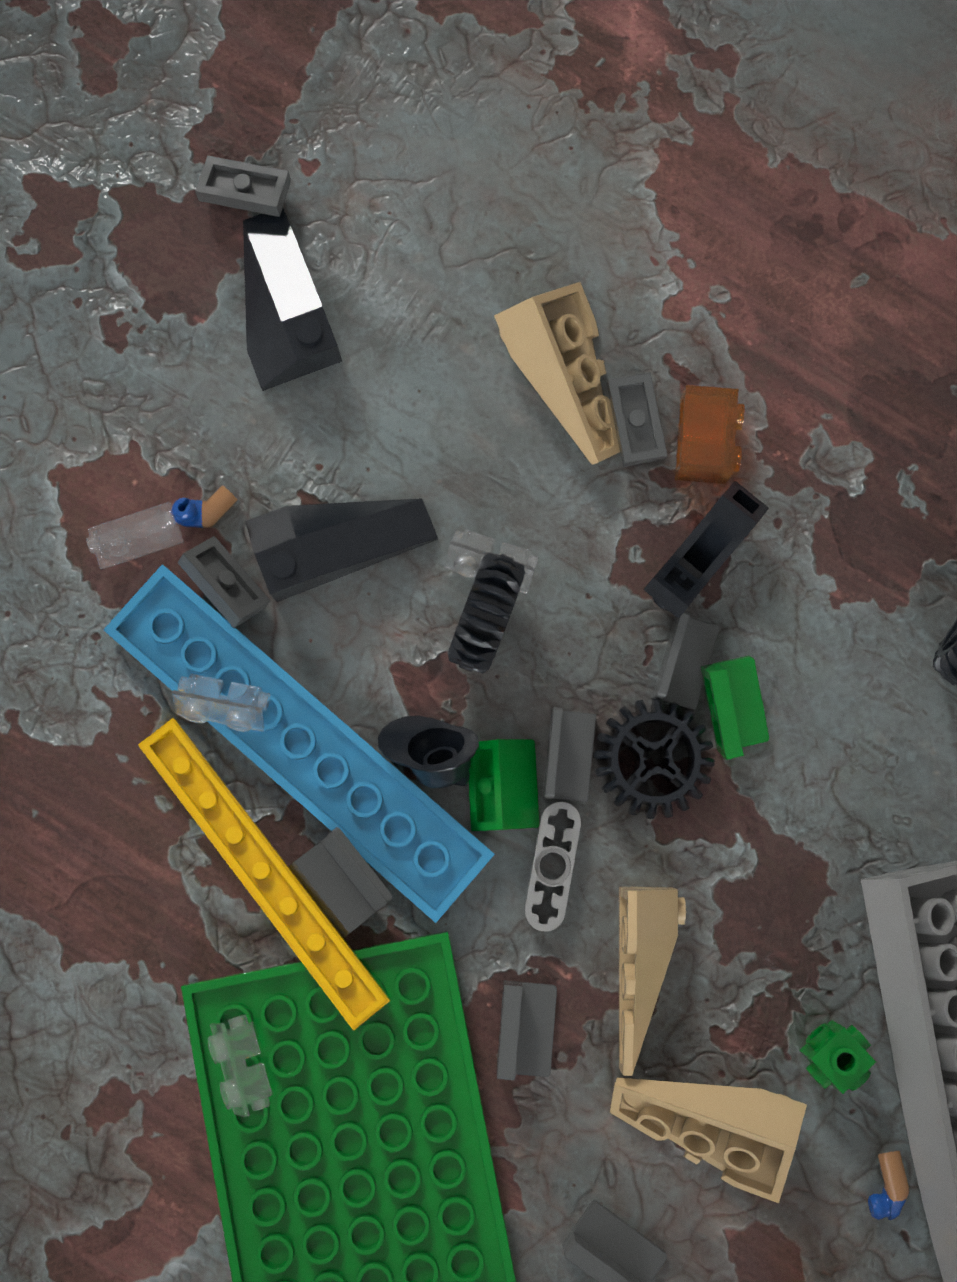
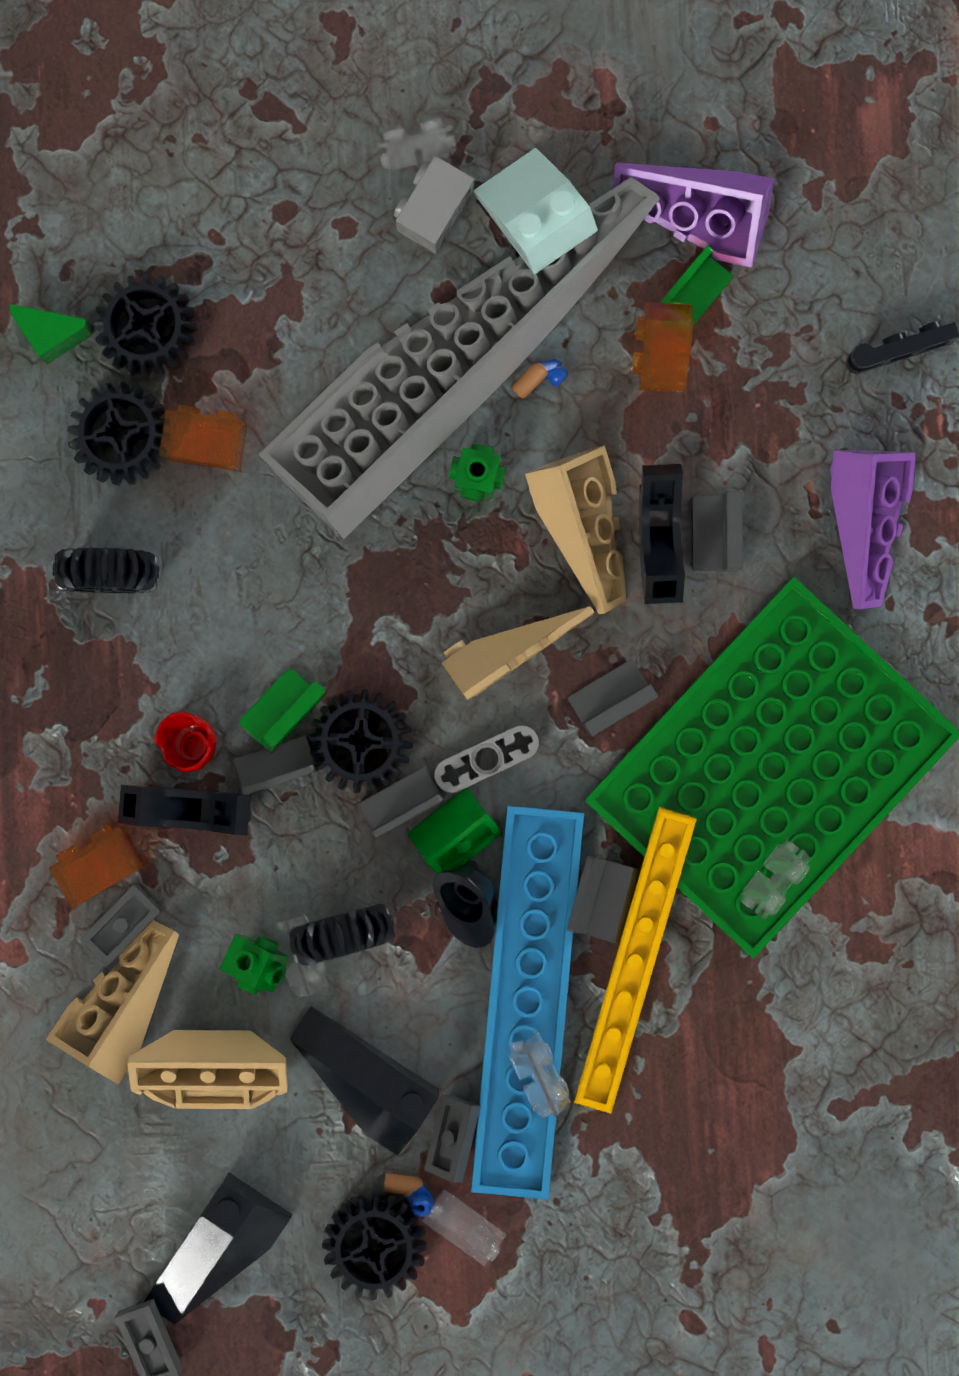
camera: 130 degrees left, 5 degrees up
none -> tan wedge [127,1030,288,1109]
none -> red hair [154,711,217,772]
none -> green brick [219,934,290,994]
none -> black gear [322,1191,427,1300]
none -> black arch [639,464,685,604]

